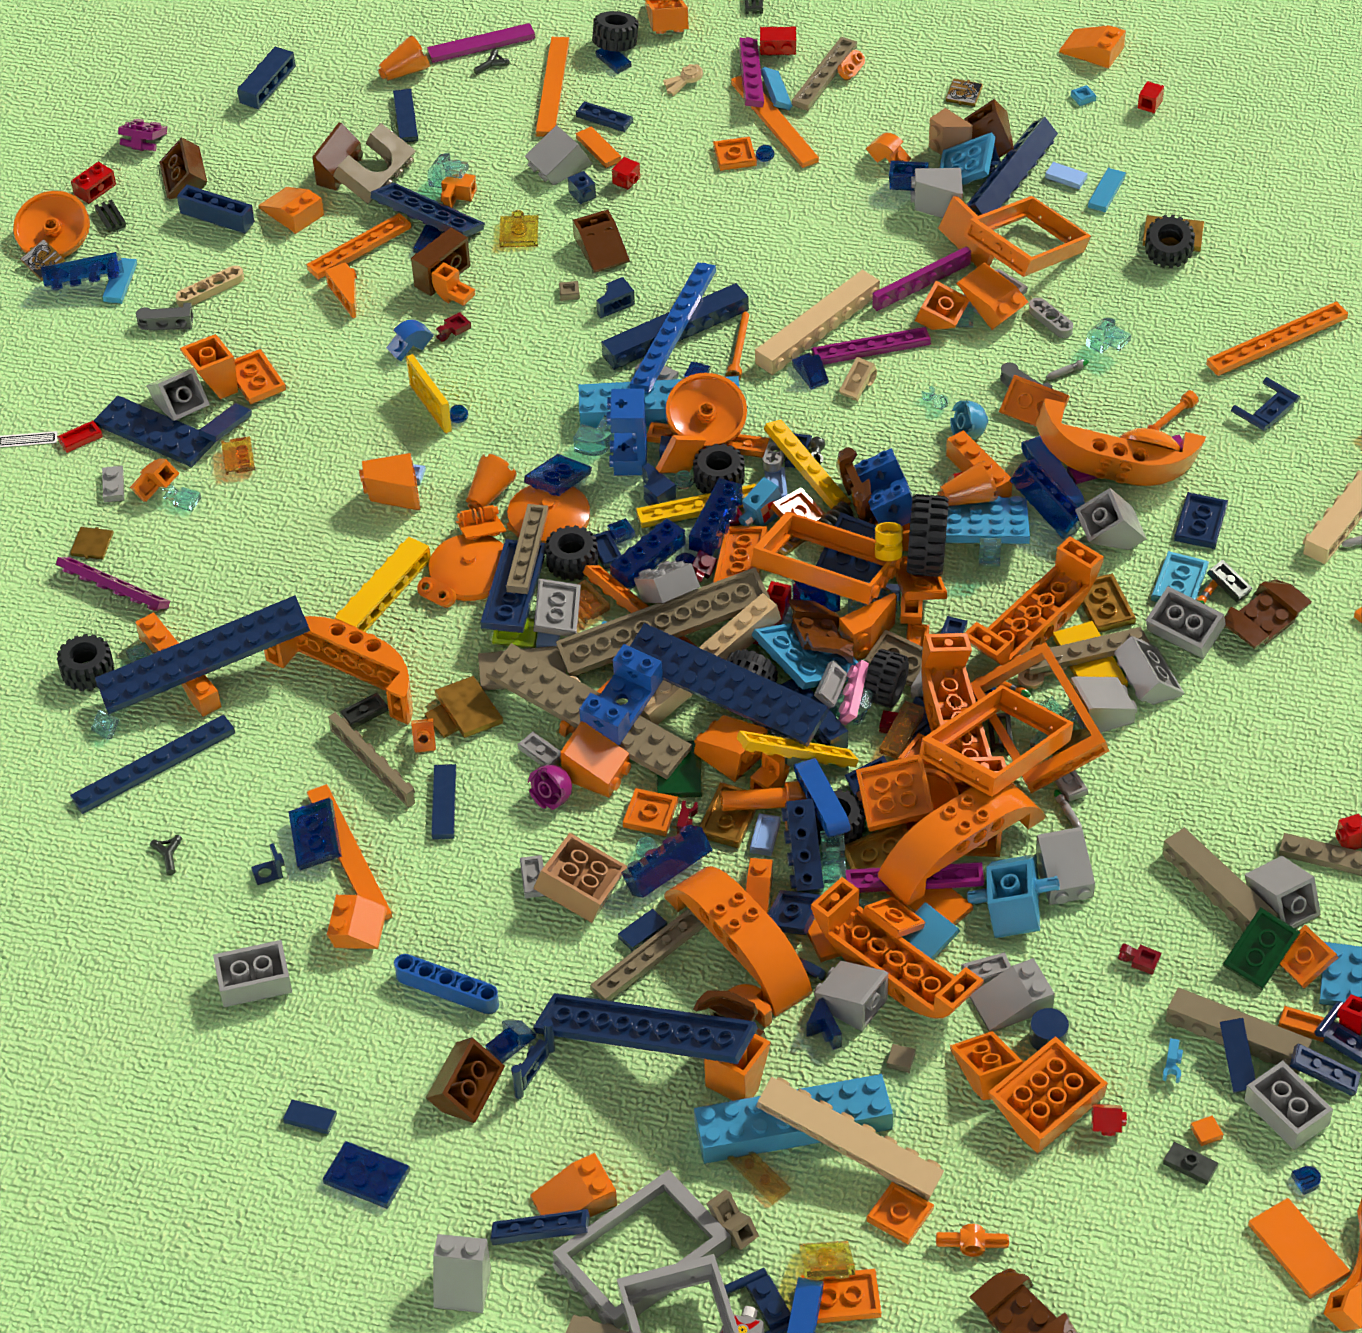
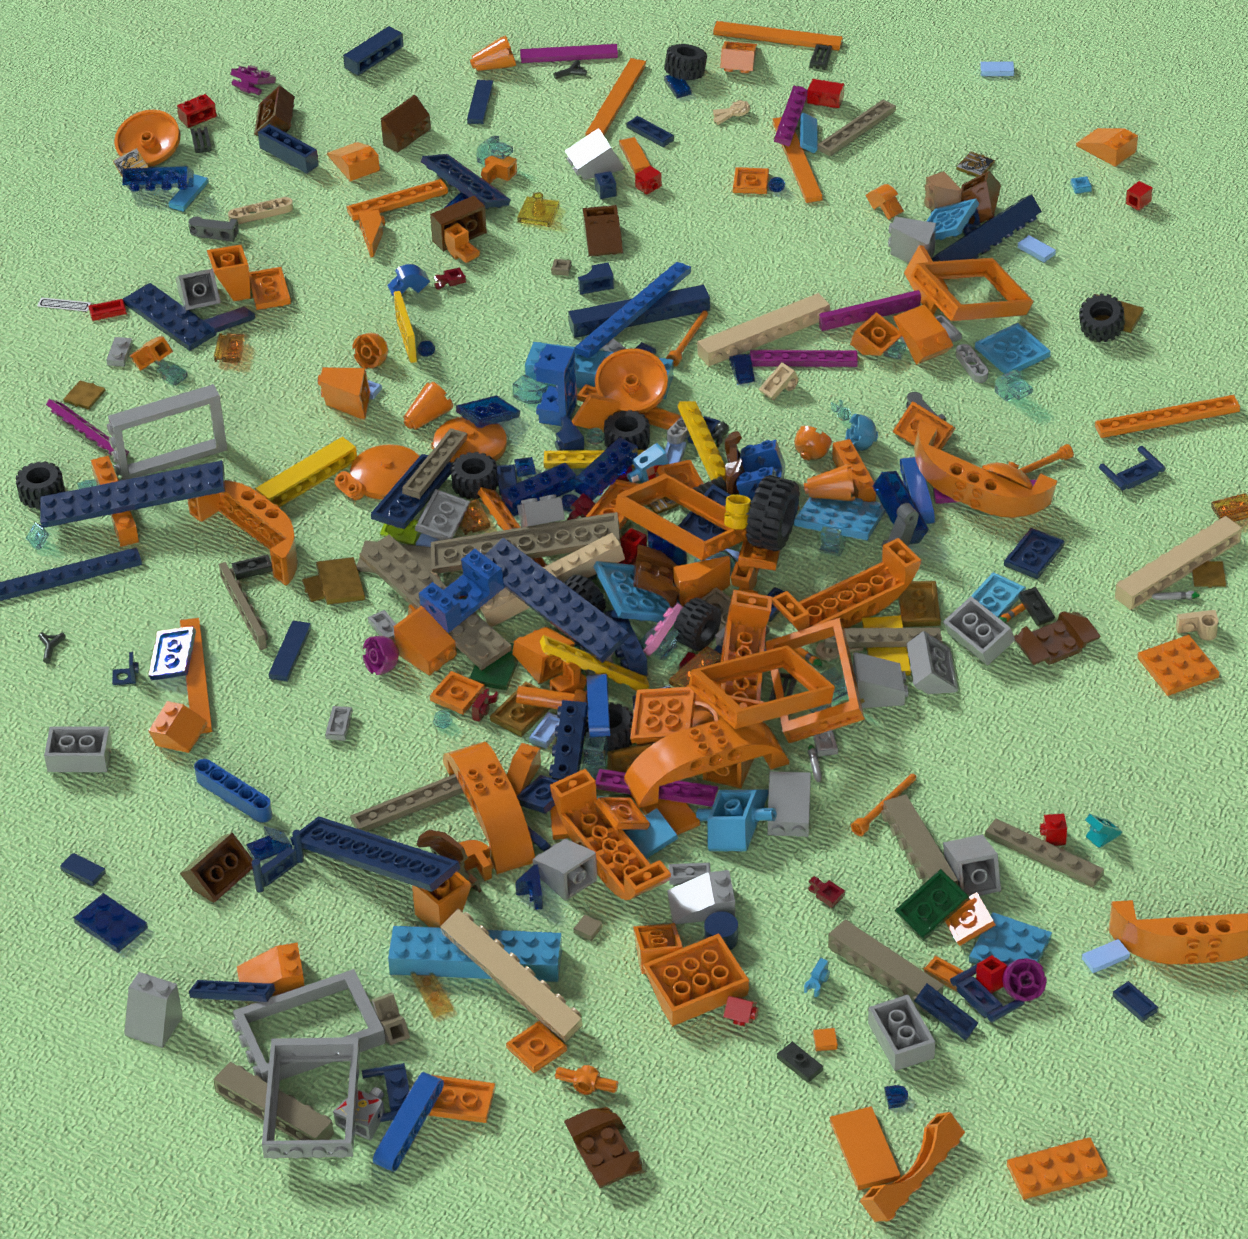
camera: 15 degrees right, 5 degrees down
arch [333,123,416,204] -> none
orange bracket [411,718,436,752] -> none
orange hinge [456,505,507,540] -> none
medium nougat slope [533,833,628,923] -> none
dark blue tile [618,908,668,952] -> none
clear blue brick [621,825,713,898] -> none
clear yellow plate [799,1241,855,1280] -> none
light grey tile [814,661,847,709] -> none
orange plate [837,50,865,80] -> none
clear blue brick [889,161,929,191] -> none
light grey piece [1046,359,1089,380] -> none
light grey slope [1075,488,1147,550] -> none
dark azure tile [1088,168,1126,212] -> none
dark blue tile [1220,1018,1256,1093] -> none
none -> light grey window [107,384,227,480]
none -> orange cylinder [352,332,388,369]
none -> orange cylinder [794,426,832,461]
none -> orange piece [851,773,917,836]
none -> dark grey leg [881,503,919,548]
none -> dark azure plate [975,323,1051,377]

